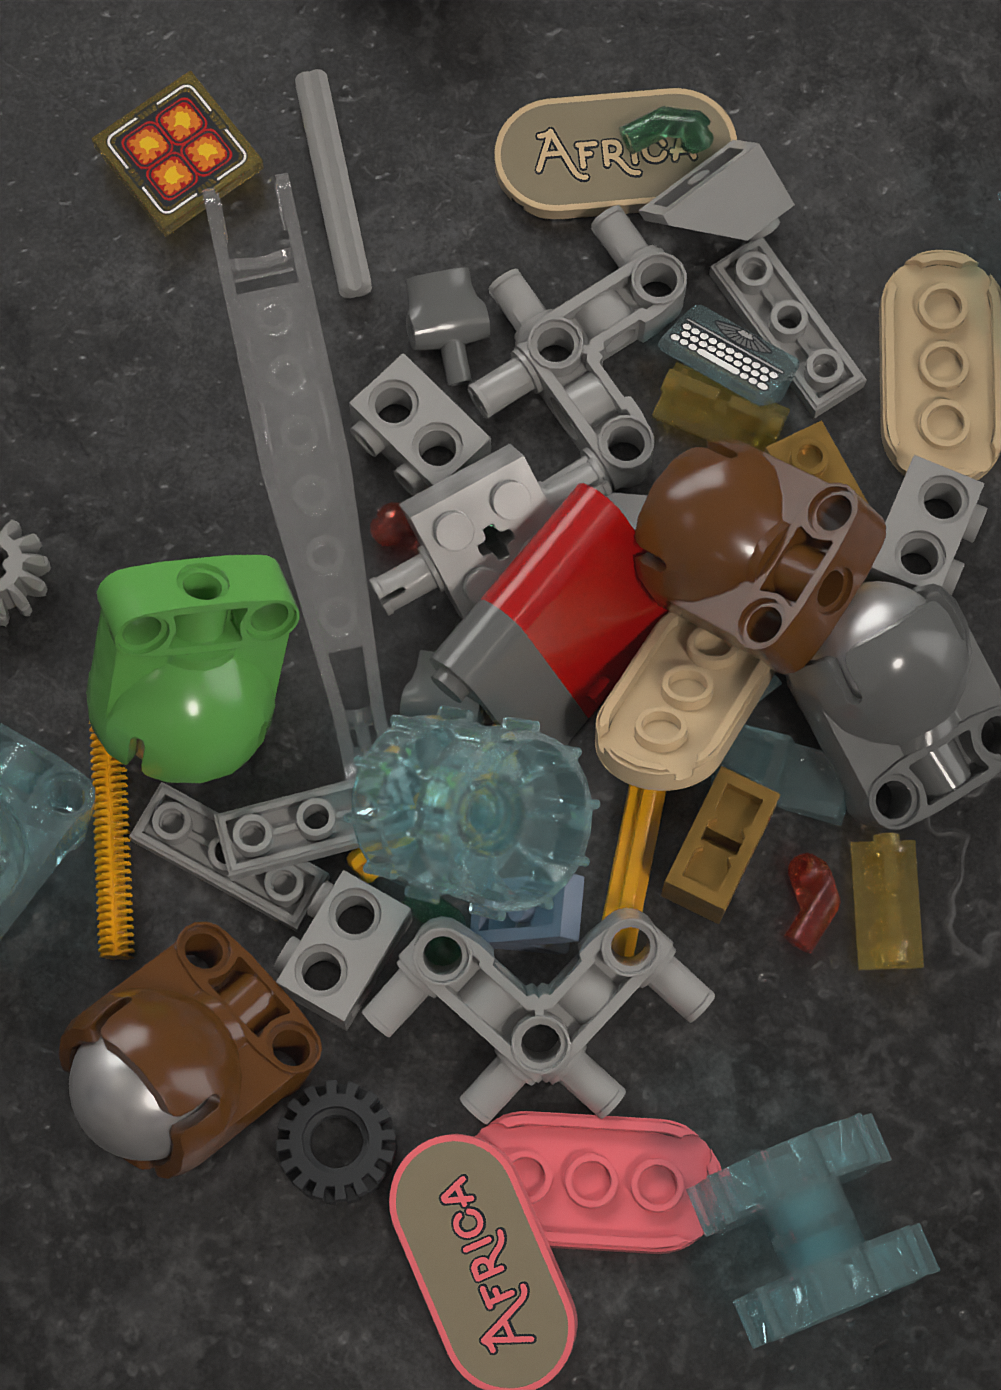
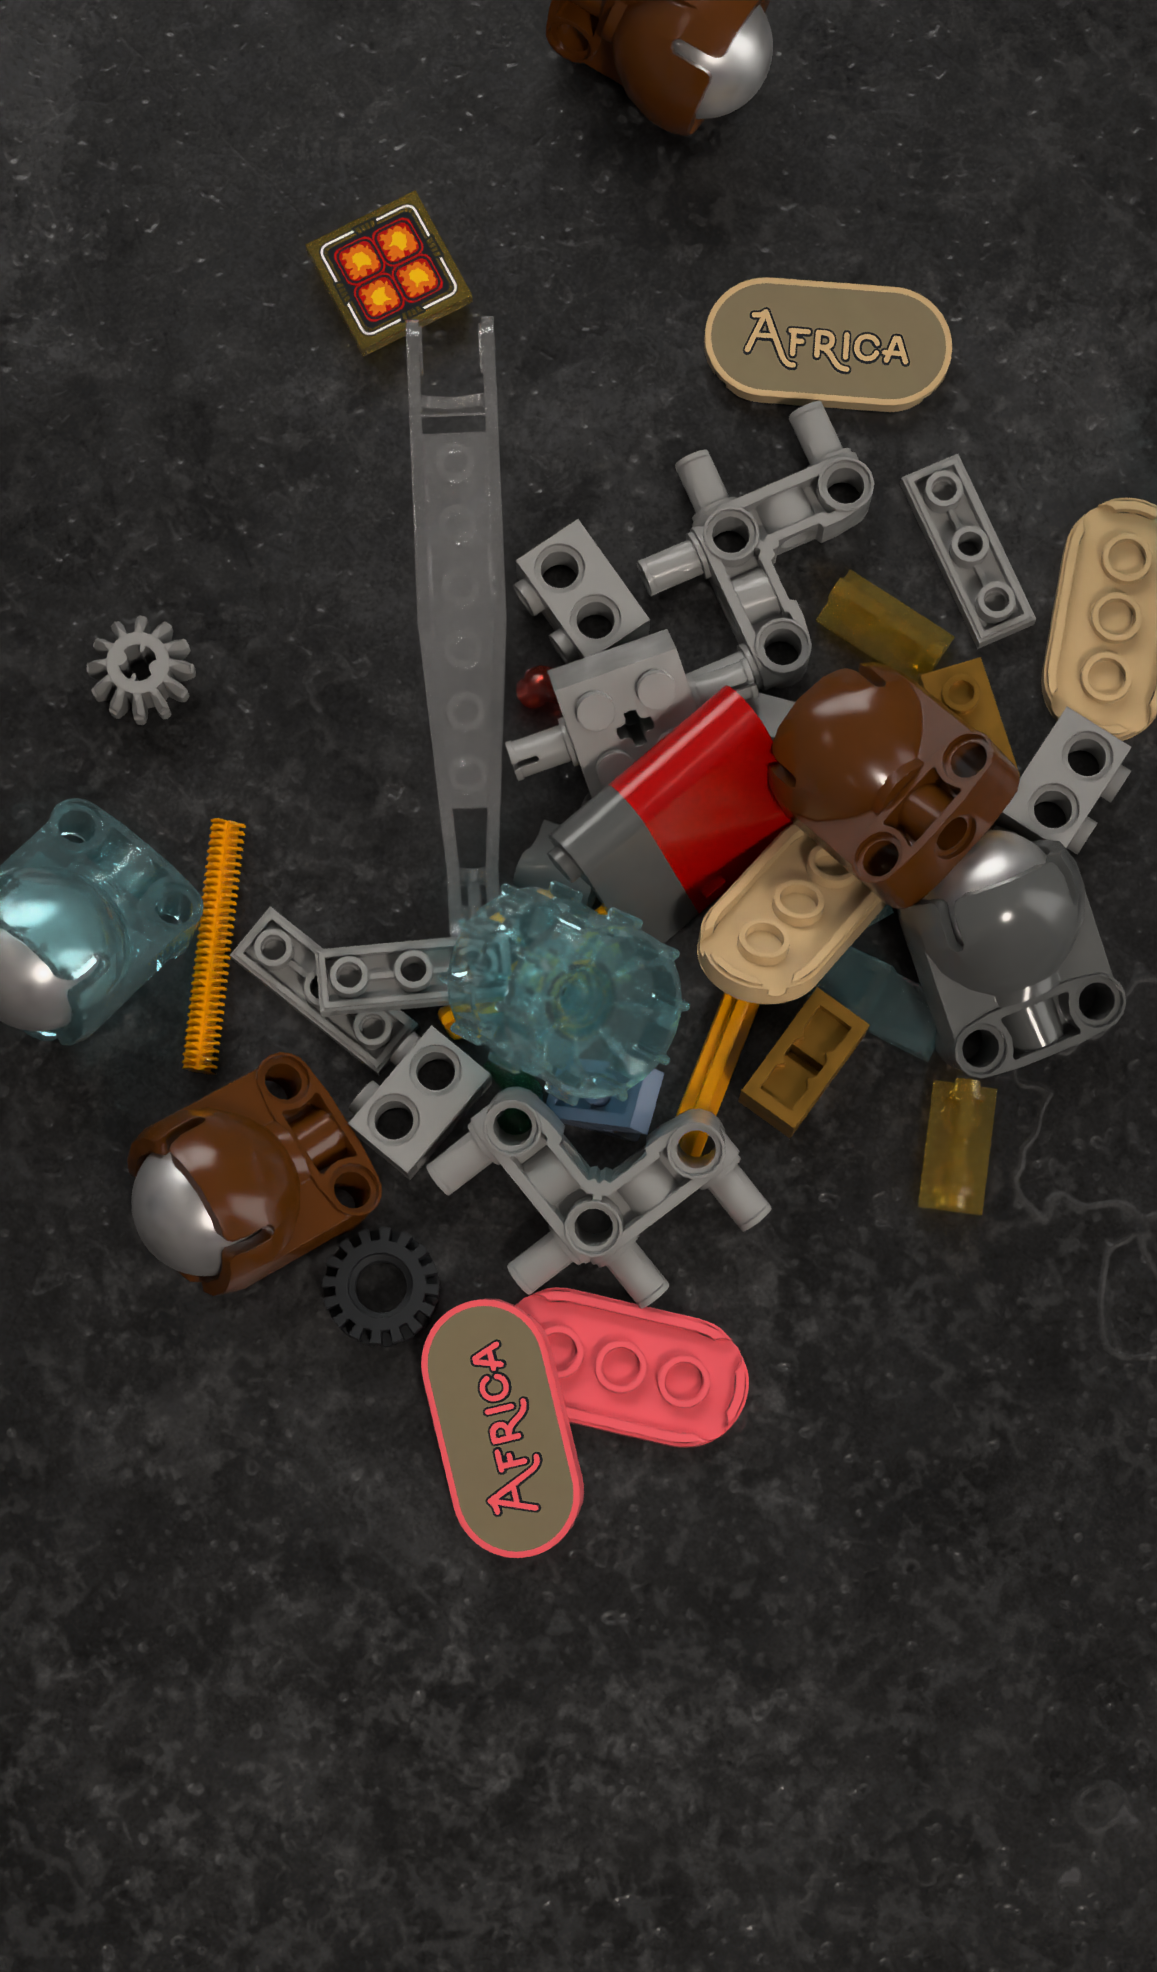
camera: 10 degrees right, 5 degrees up
bright green piece [86,555,300,783] -> none
light grey axle [295,69,372,298] -> none
dark grey piece [406,267,490,387] -> none
clear green arm [619,106,714,154] -> none
light grey slope [638,140,795,241] -> none
slope [657,305,800,406] -> none
clear light blue piece [686,1113,940,1349] -> none
clear red arm [784,853,841,954] -> none

